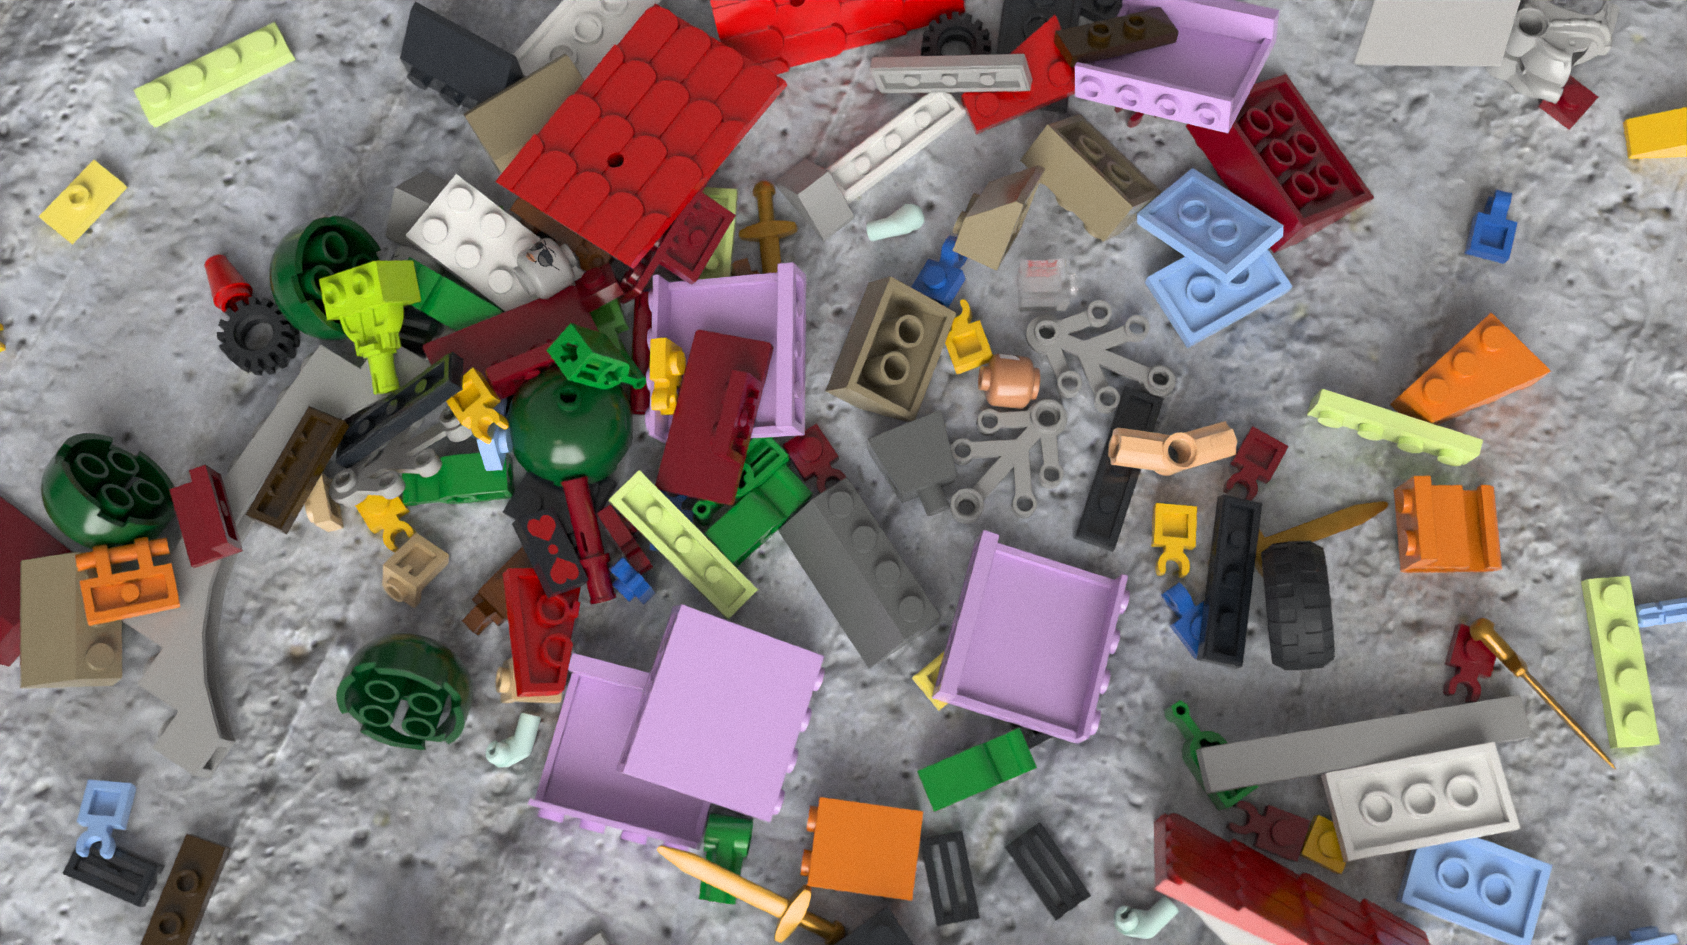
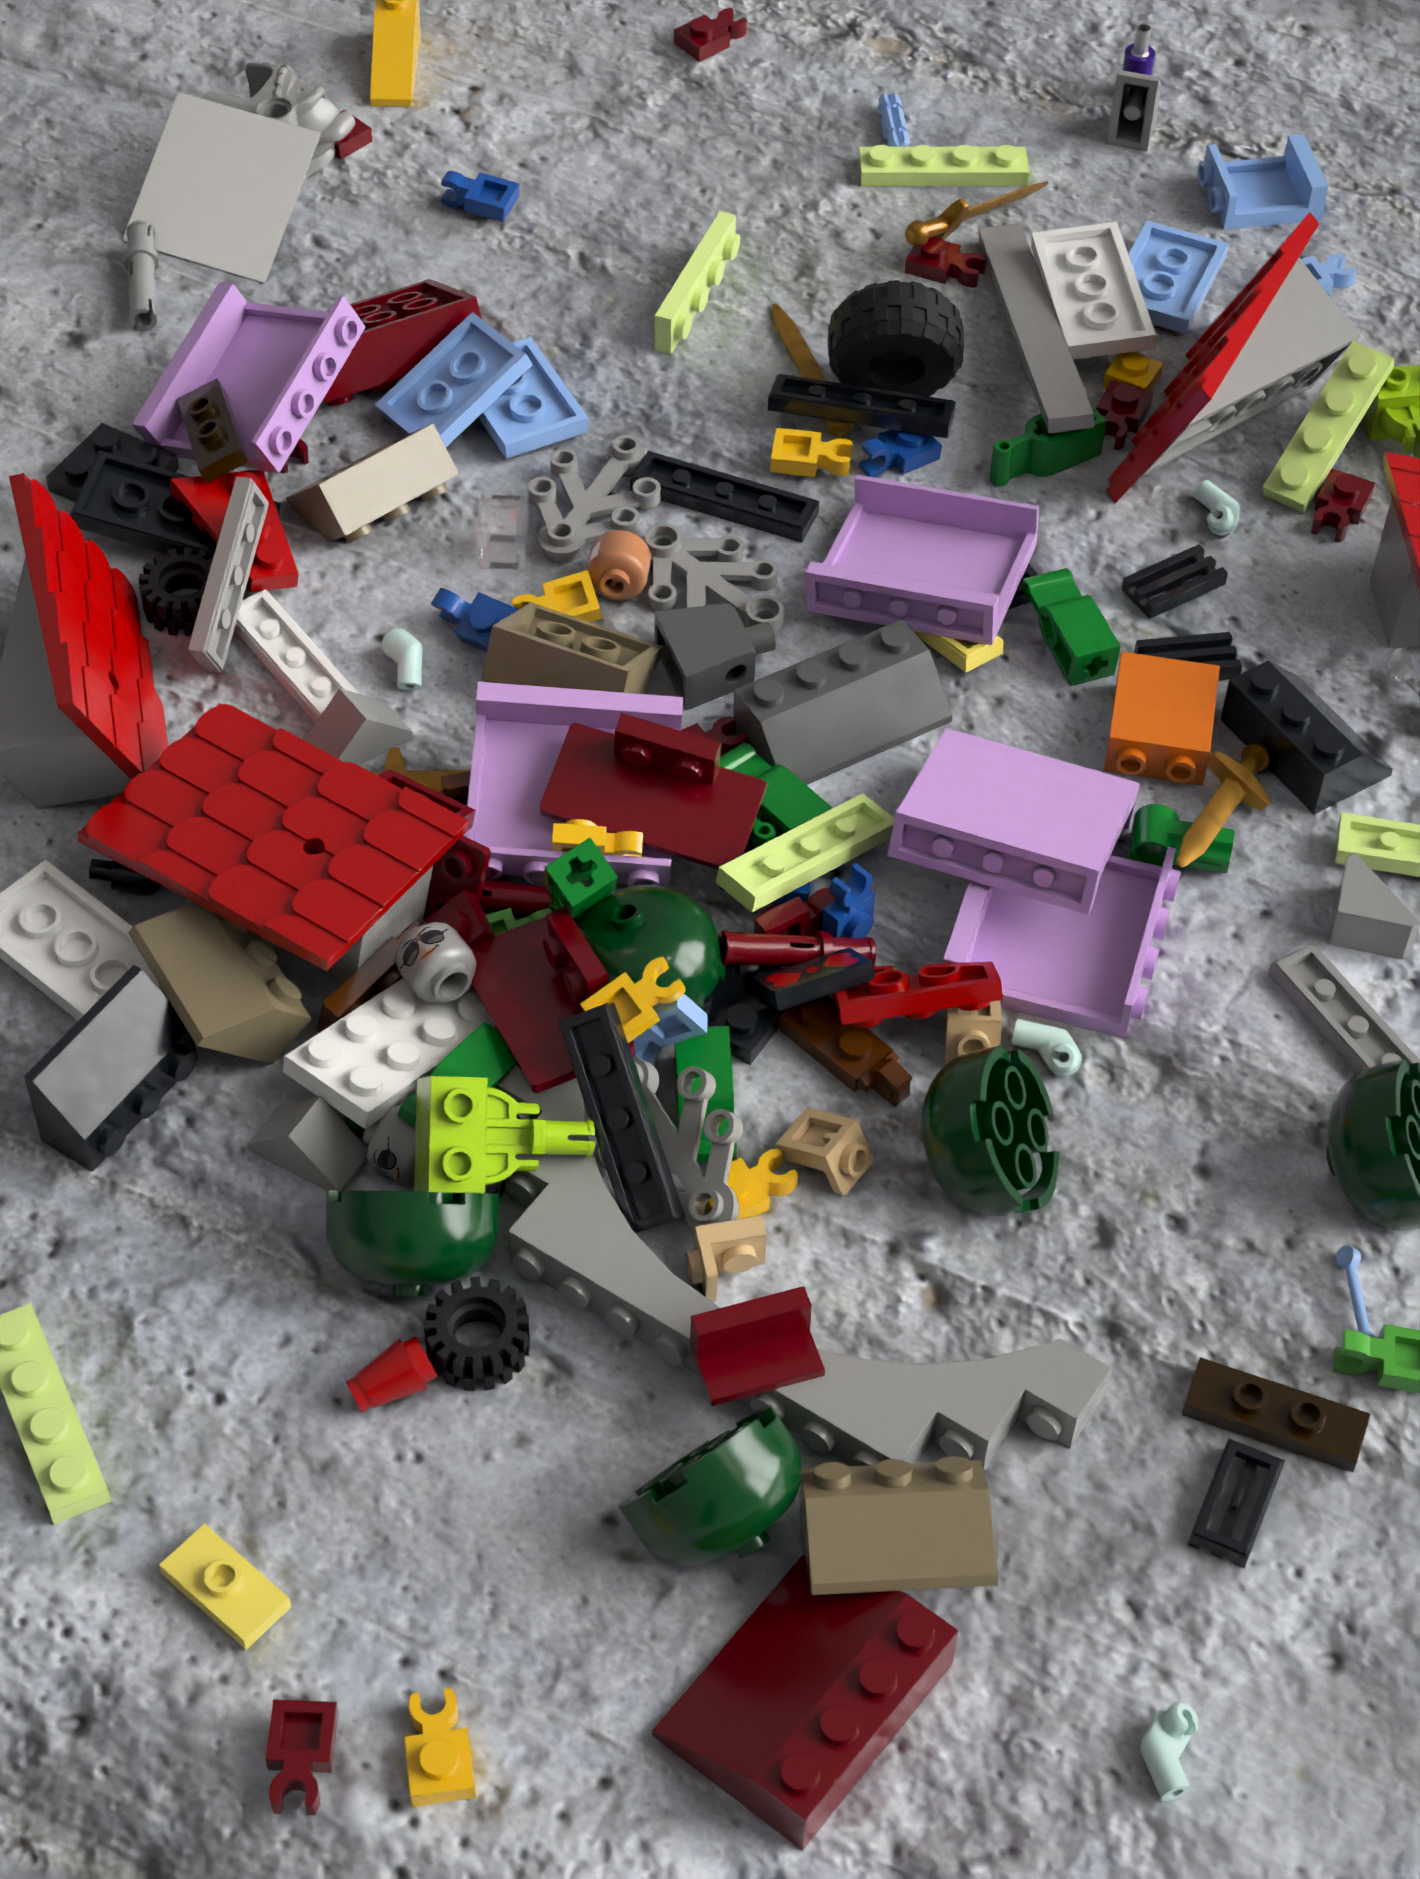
camera: 90 degrees left, 25 degrees down
orange plate [75,537,181,626] -> none
light blue plate [76,780,136,859] -> none
dark brown plate [245,406,349,535] -> none
dark tan slope [952,165,1046,271] -> none
light nougat piece [1108,421,1238,476] -> none
dark red plate [1223,426,1289,501] -> none
orange wedge [1390,312,1551,425] -> none
orange piece [1394,476,1502,573] -> none

